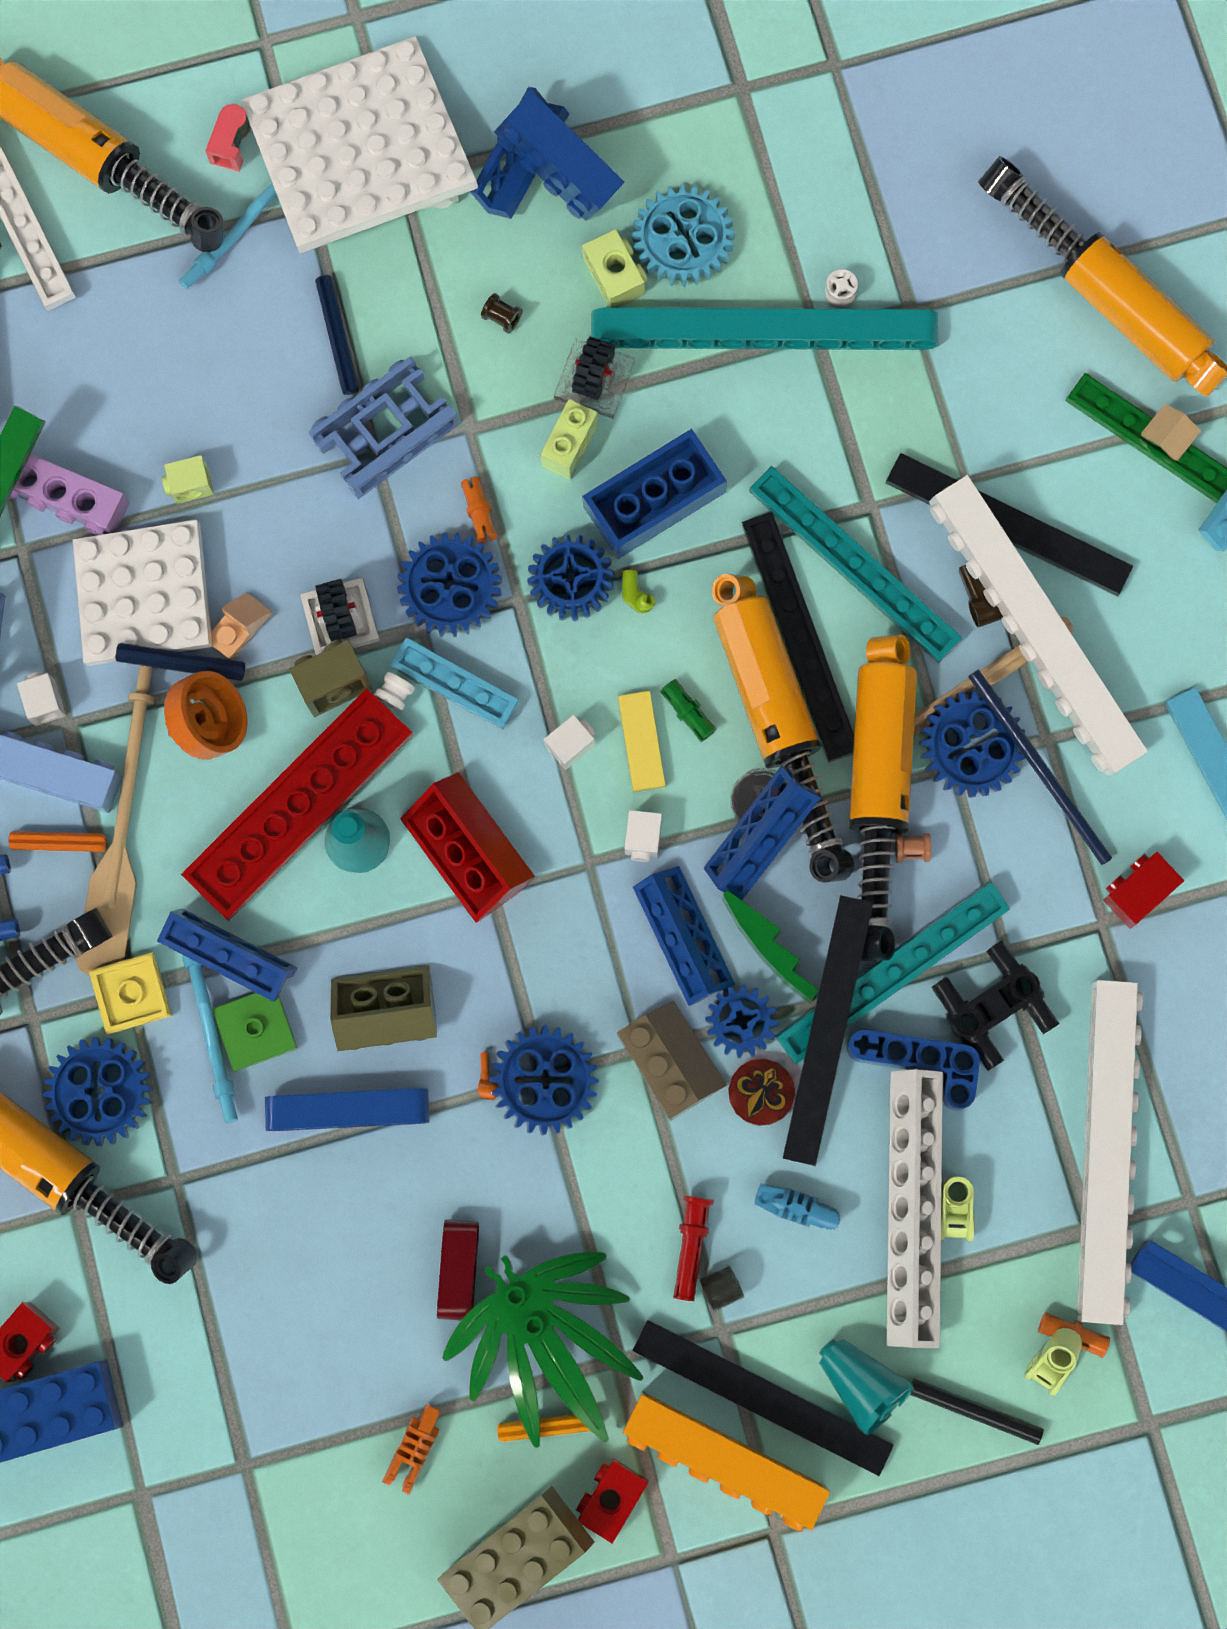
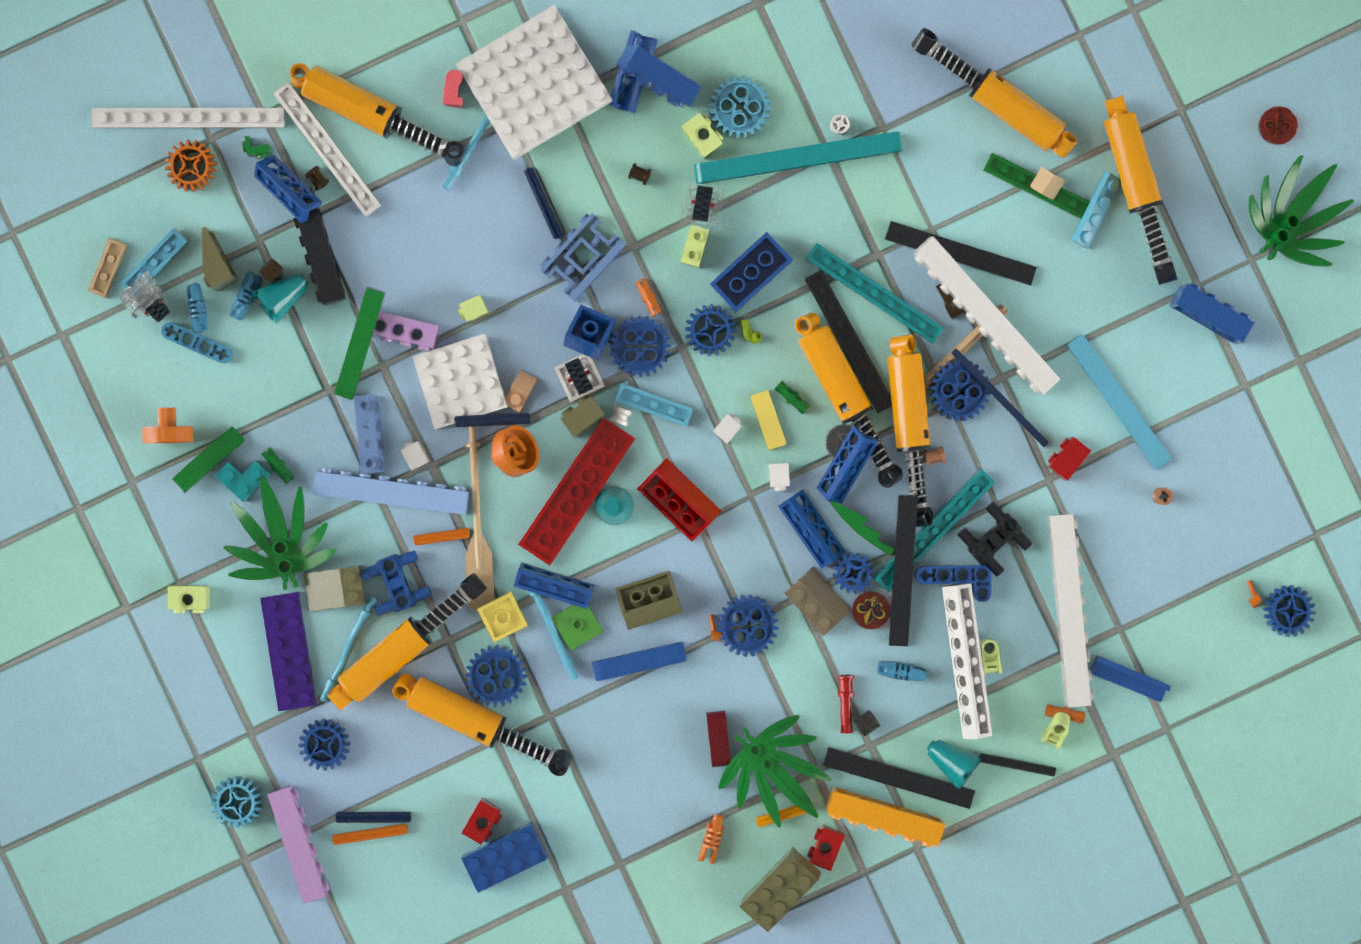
camera: 20 degrees left, 10 degrees up
none -> blue brick [563,305,616,361]

